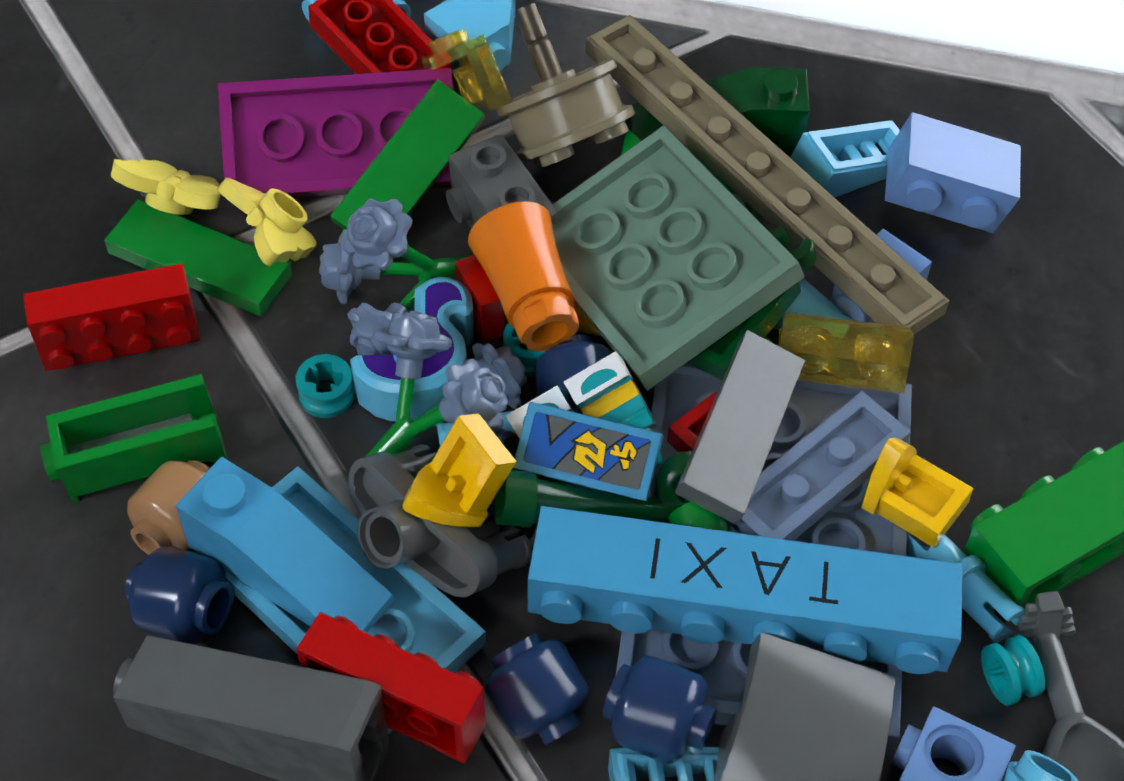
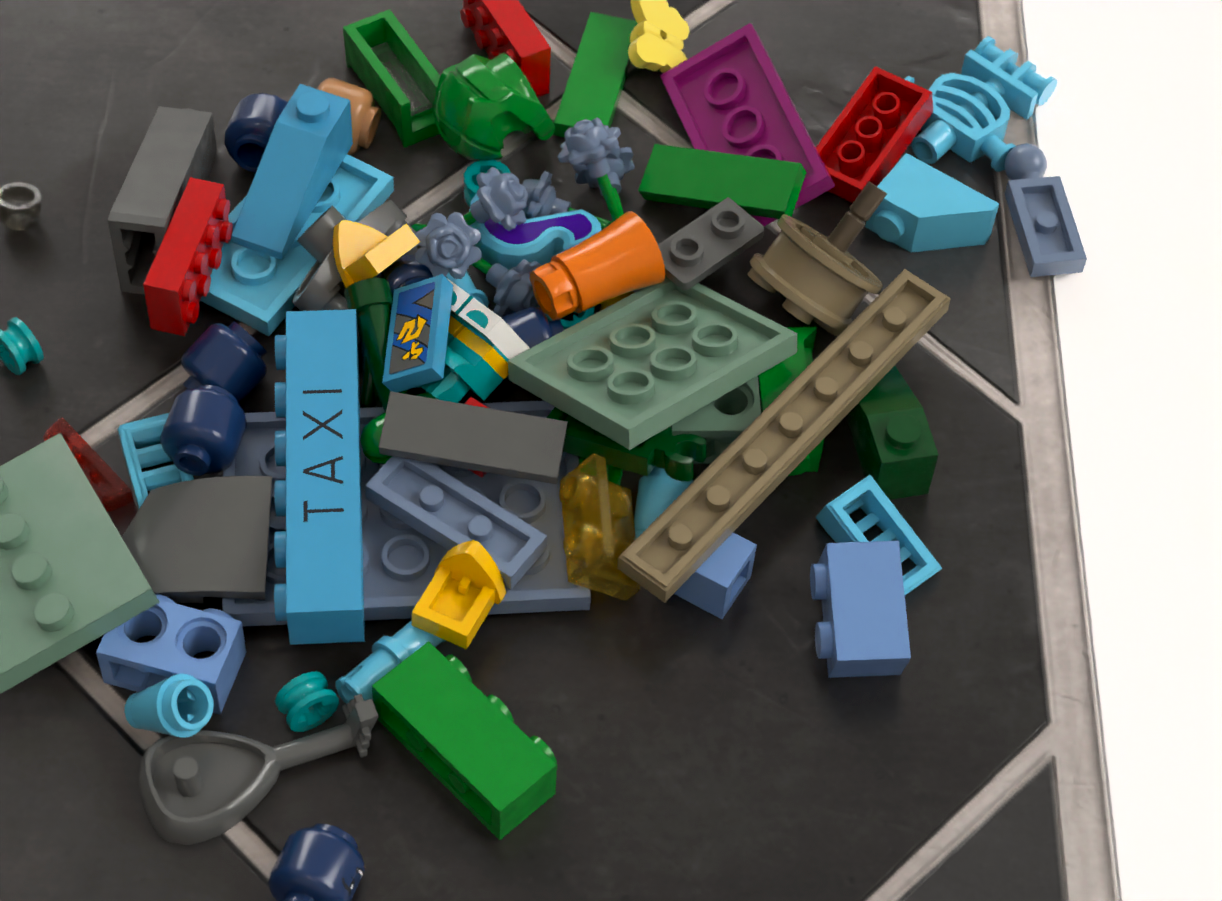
camera: 75 degrees right, 0 degrees up
light yellow animal [217,177,317,266] -> none
clear yellow bracket [421,28,512,111] -> none
none -> green helmet [434,53,555,161]

